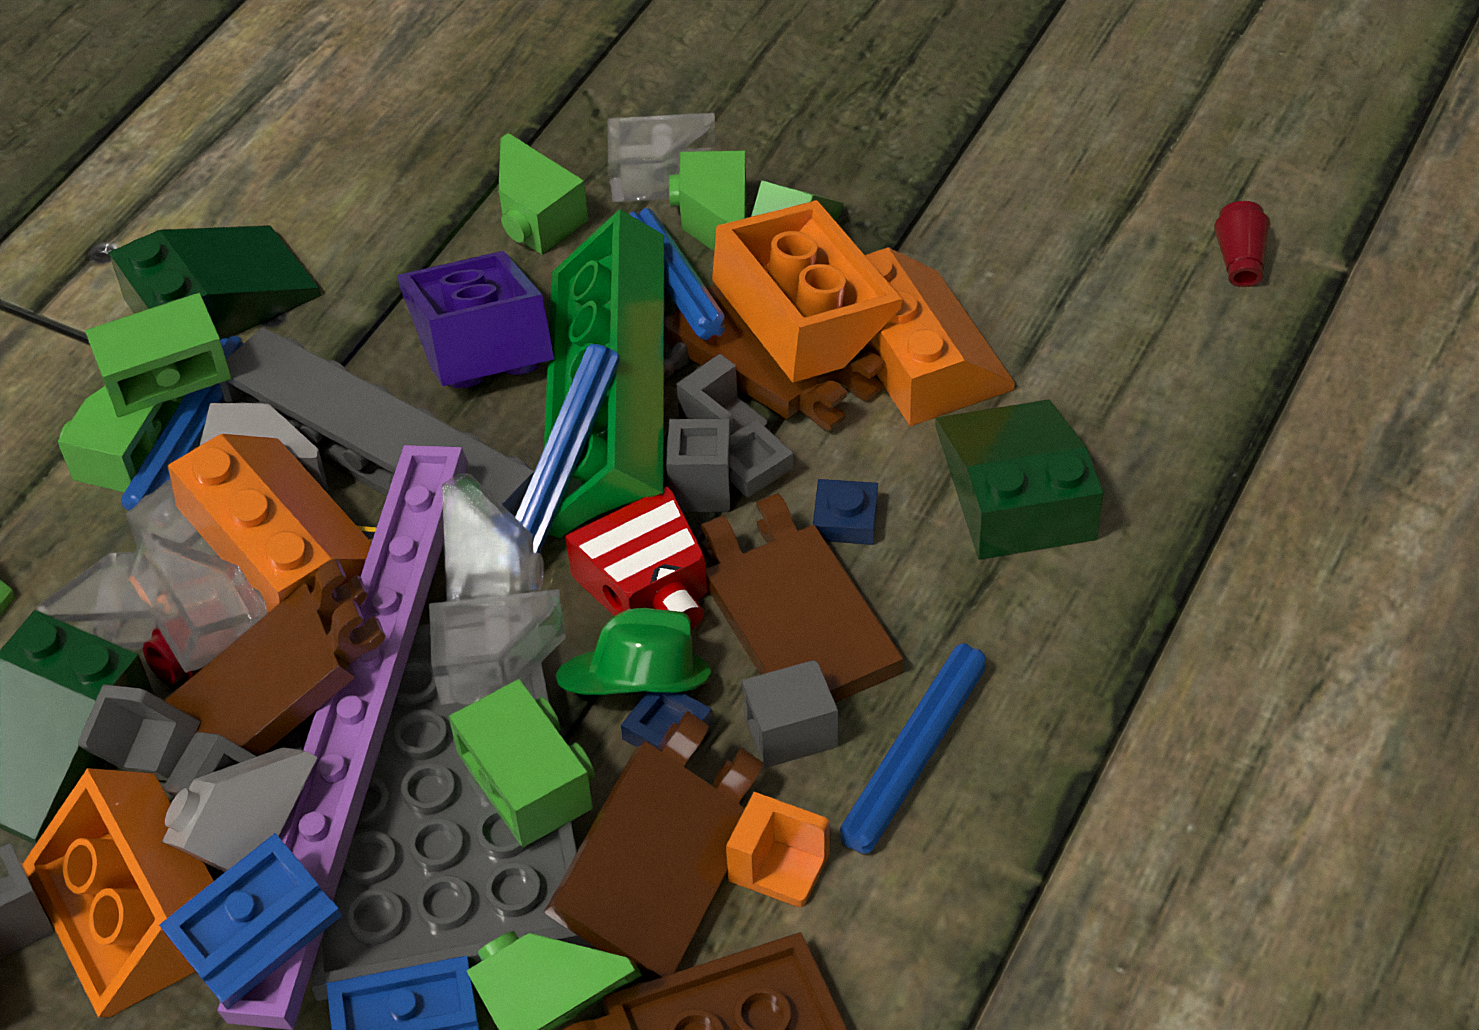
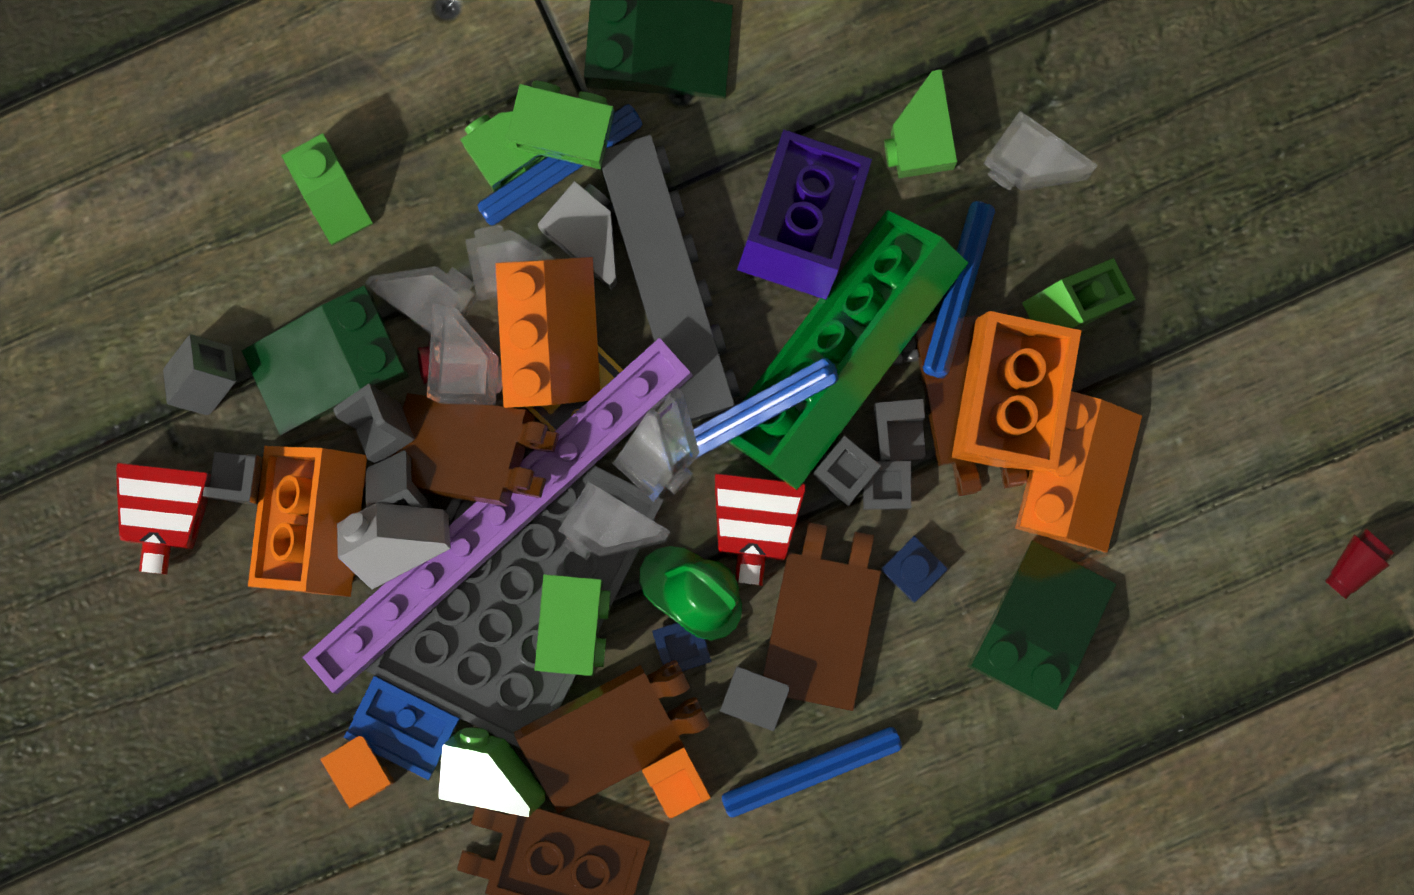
camera: 40 degrees right, 35 degrees up
blue plate [159,833,342,1009] -> none
bright green slope [669,150,747,251] -> none

